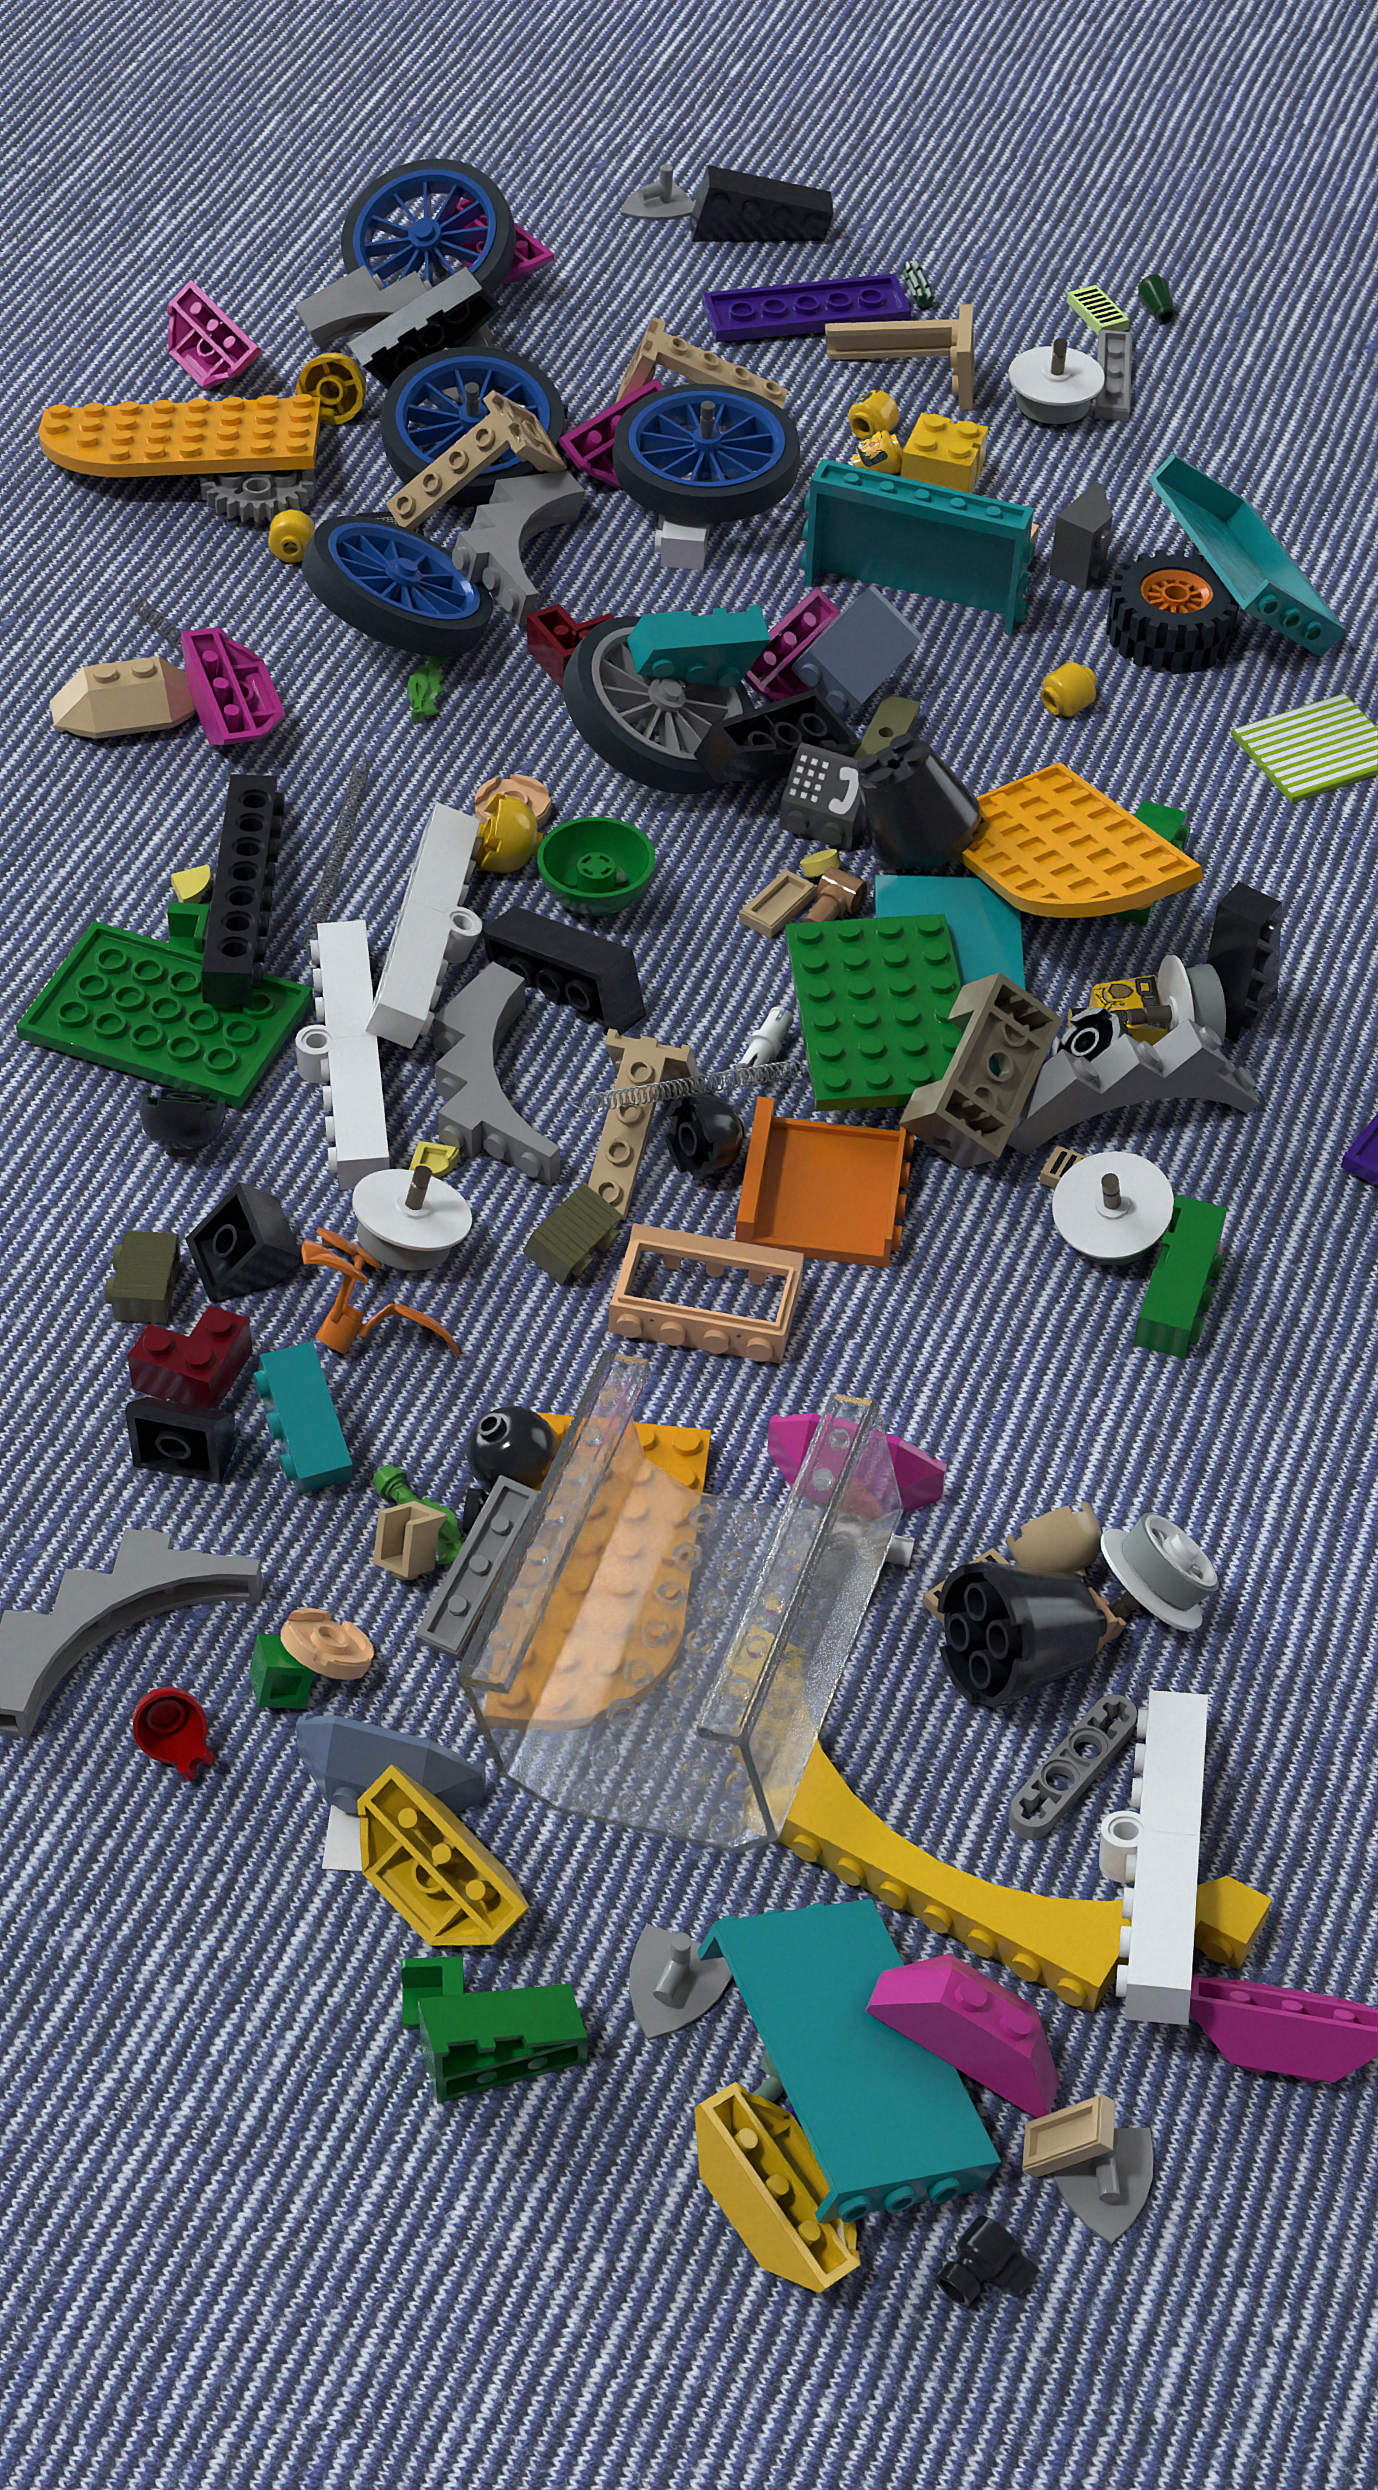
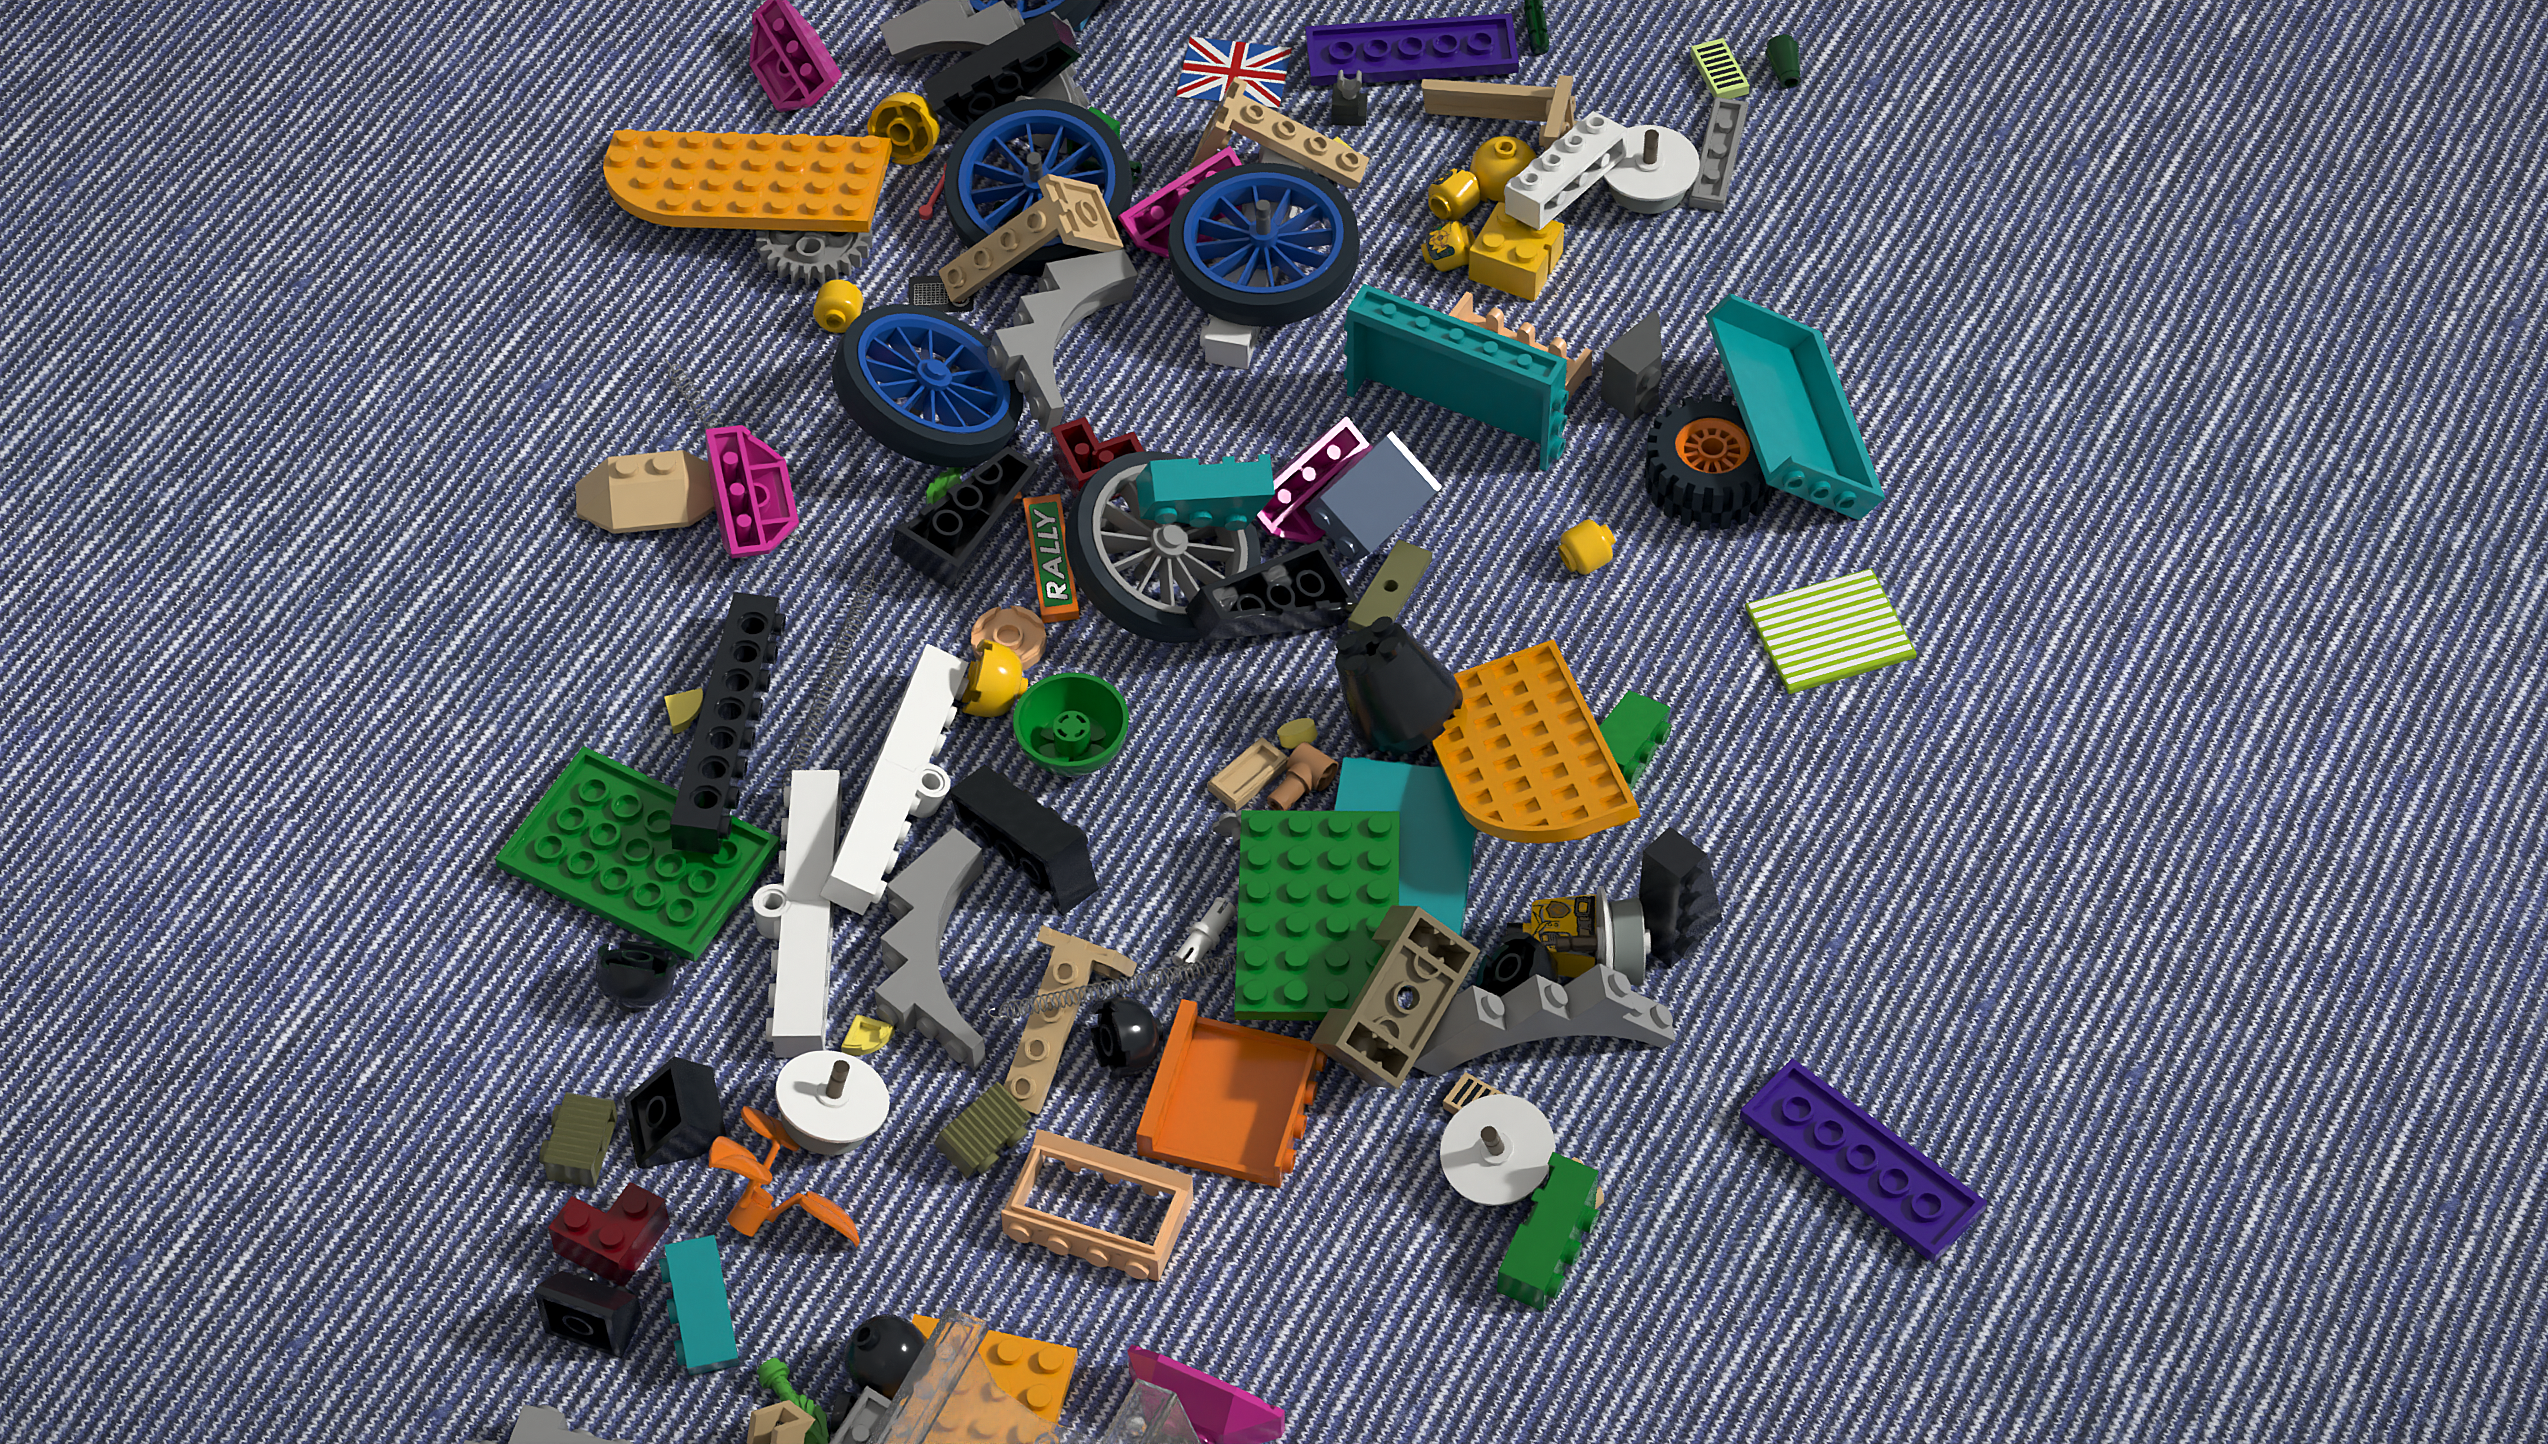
camera: 10 degrees right, 5 degrees up
green panel [167,902,210,954] -> none
dark grey slope [780,742,867,851] -> none
none -> black wedge [890,446,1039,591]
none -> coral hinge [918,163,947,220]
none -> tile [1023,494,1080,623]
none -> sticker [1176,37,1292,108]
none -> light grey plant [1212,809,1251,845]
none -> pearl dark grey piece [1331,70,1368,126]
none -> yellow cylinder [1469,136,1537,203]
none -> white brick [1504,111,1627,231]

